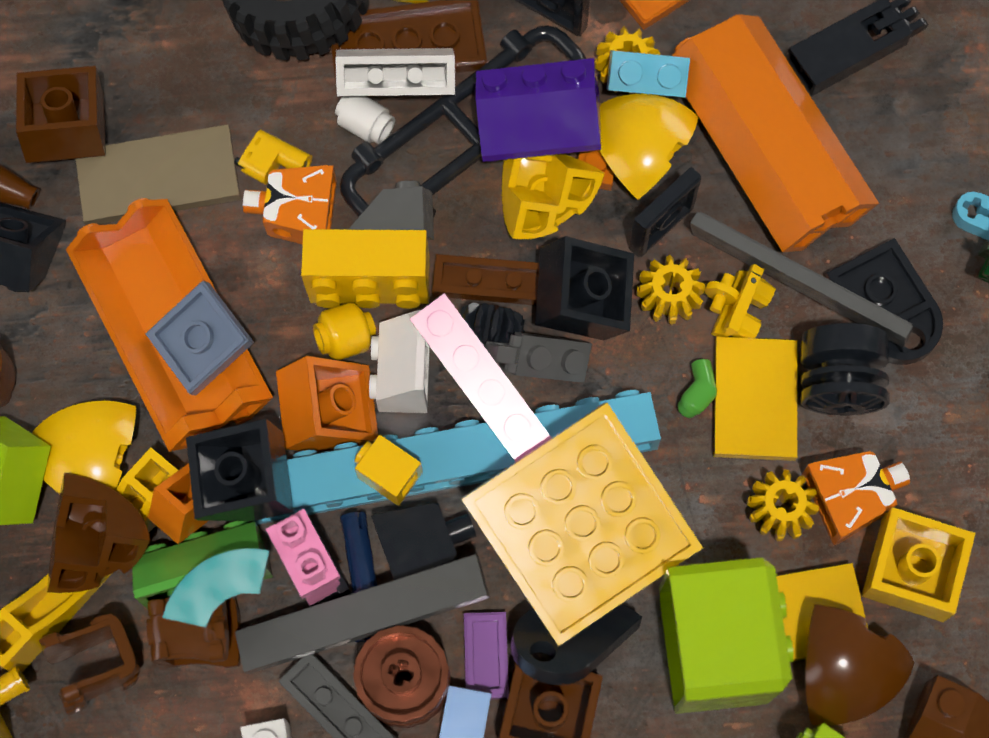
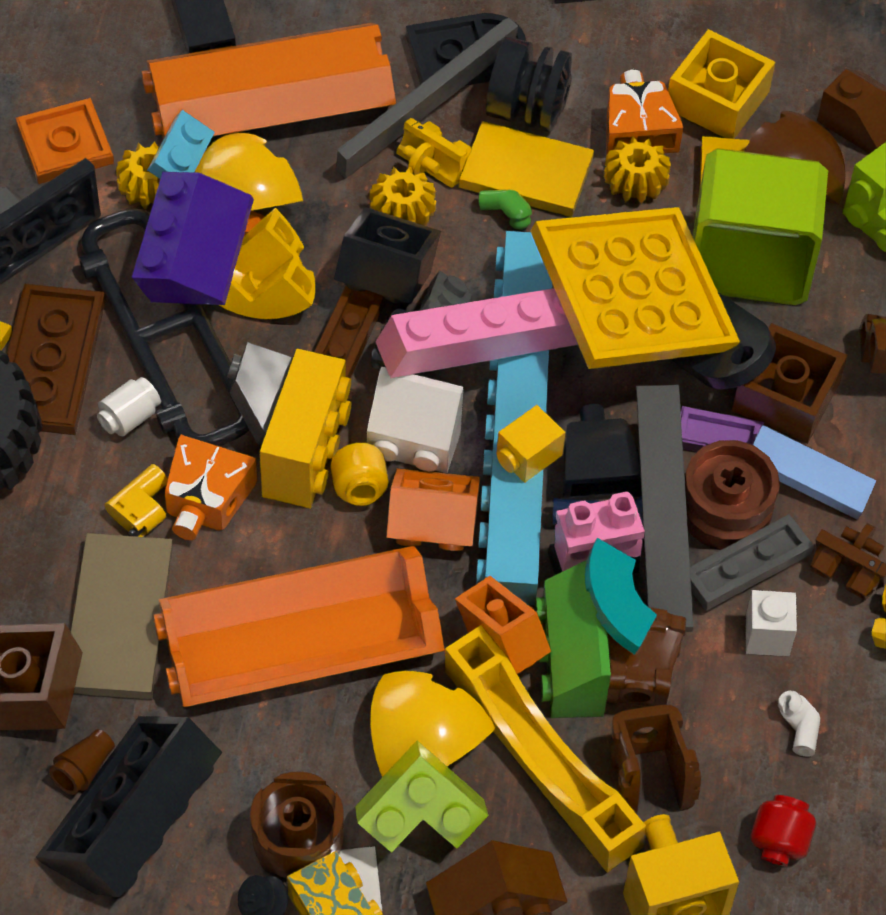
camera: 80 degrees left, 15 degrees down
reddish brown brick [47,473,150,593] -> none
sand blue tile [145,281,254,396] -> none
black slope [186,419,293,521] -> none
white brick [336,48,455,96] -> none
black tile [629,167,701,258] -> none

